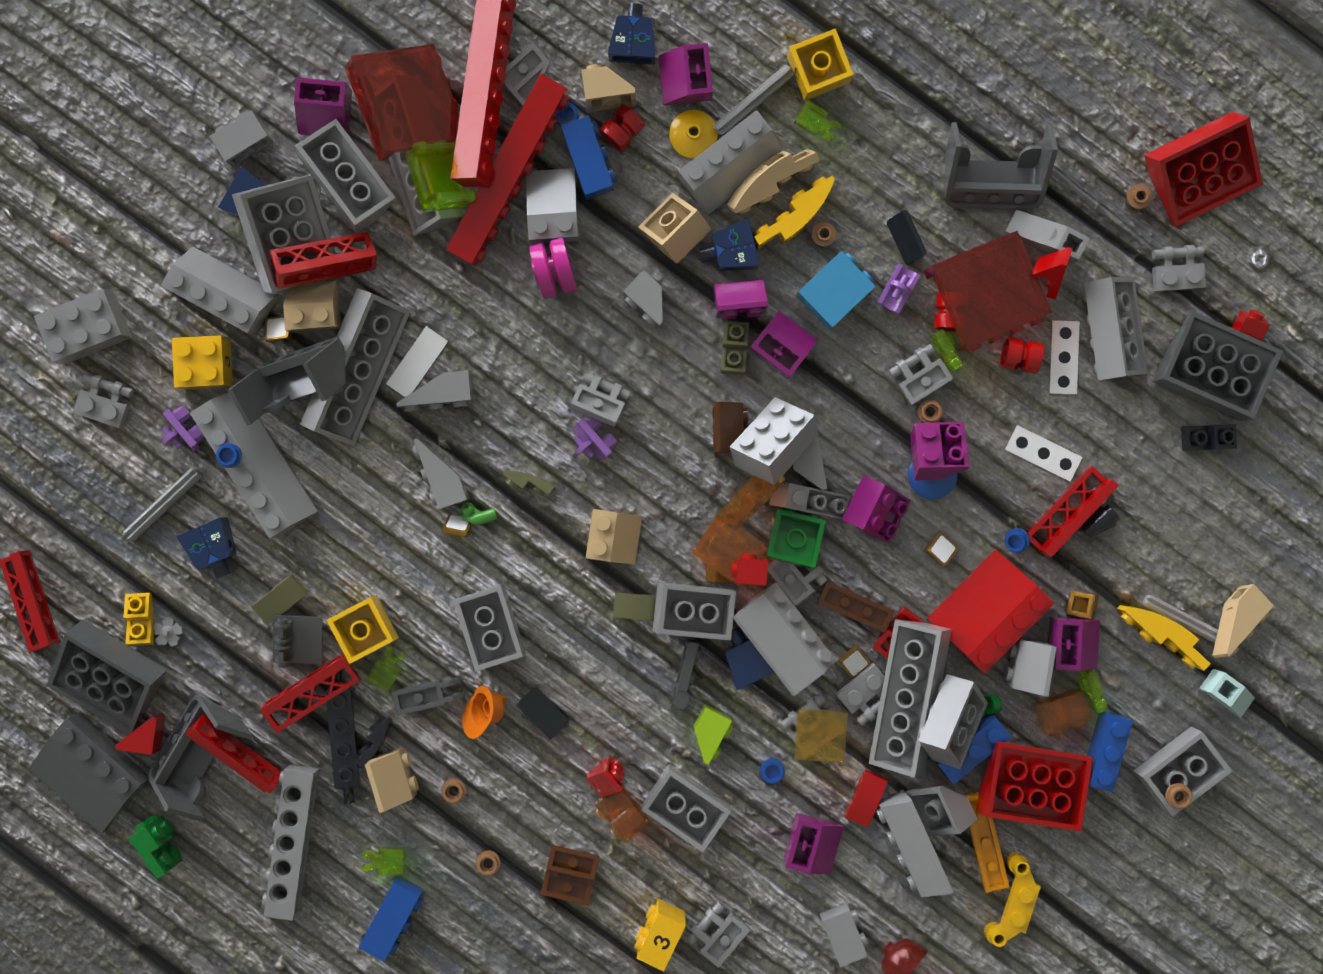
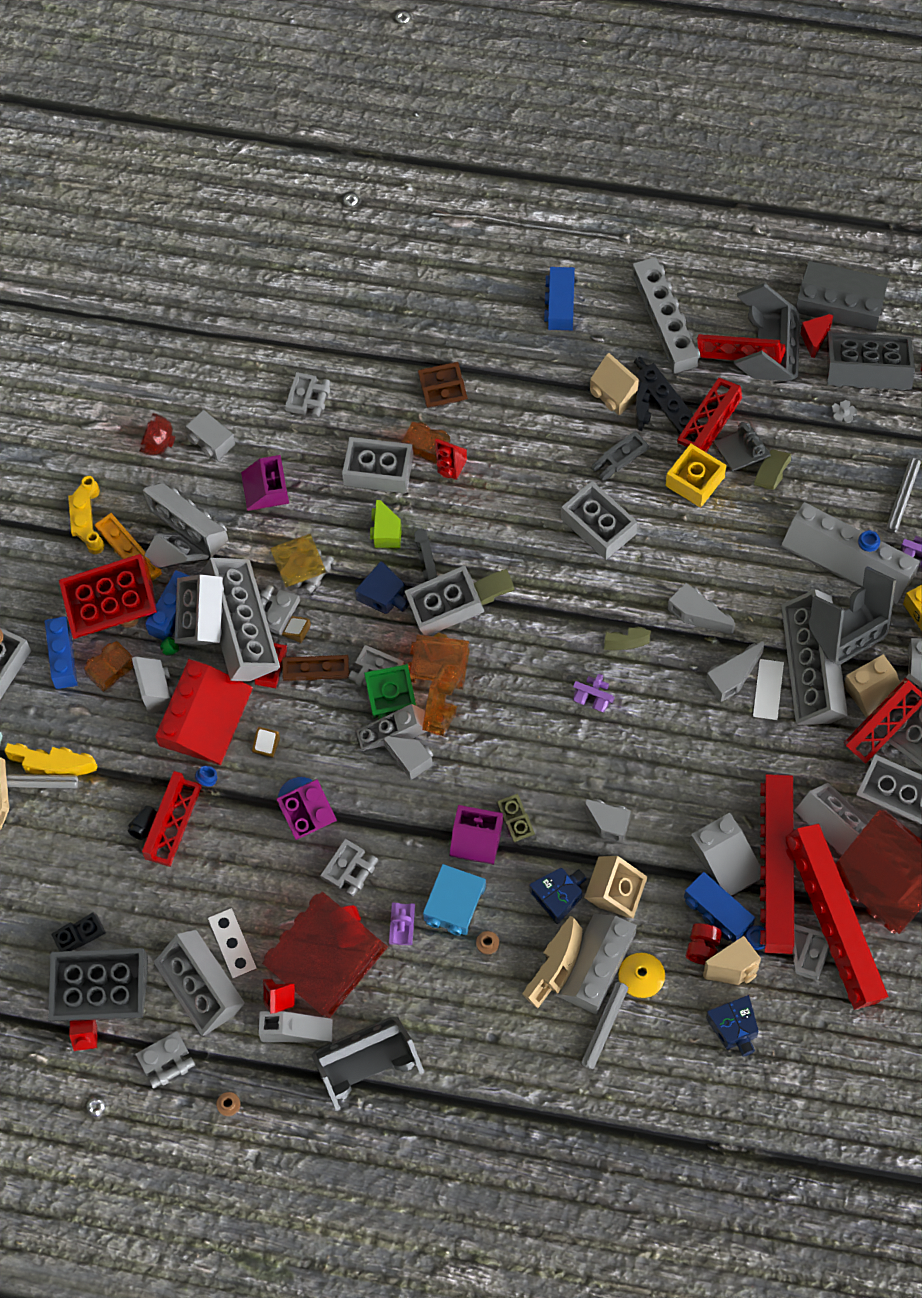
camera: 165 degrees right, 25 degrees down
yellow slope [123,593,154,647] -> none
green plate [128,814,183,879] -> none
dark blue torso [176,517,237,579] -> none
slope [264,316,293,343] -> none
clear neon green plate [361,847,405,874] -> none
clear neon green plate [367,645,406,692] -> none
clear neon green panel [404,140,476,212] -> none
medium nougat plate [441,778,466,804] -> none
slope [442,514,472,537] -> none
bright green arm [461,503,497,526] -> none
orange piece [462,685,507,739] -> none
medium nougat plate [476,850,501,876] -> none
black slope [517,686,569,740] -> none
dark pink wheel [529,237,578,300] -> none
light grey plate [569,373,630,427] -> none
tan slope [586,509,642,564] -> none
yellow brick [634,898,686,972] -> none
magenta slope [658,43,713,106] -> none
reddish brown slope [712,402,748,453] -> none
magenta slope [713,280,768,320] -> none
light grey brick [730,397,819,485] -> none
red brick [730,553,768,586] -> none
light grey slope [733,582,836,696] -> none
yellow slope [753,175,835,249] -> none
blue tile [760,758,785,784] -> none
yellow brick [787,28,854,101] -> none
clear neon green plate [794,100,841,141] -> none
magenta slope [842,476,911,543] -> none
red slope [845,769,888,827] -> none
black slope [887,209,927,265] -> none
medium nougat plate [918,400,943,423] -> none
clear neon green plate [929,329,963,372] -> none
red wheel [1000,337,1044,374] -> none
white sticker [1005,425,1083,482] -> none
magenta slope [1048,617,1100,671] -> none
pearl gold slope [1066,590,1099,619] -> none
clear neon green plate [1079,670,1108,713] -> none
red slope [1144,112,1263,227] -> none

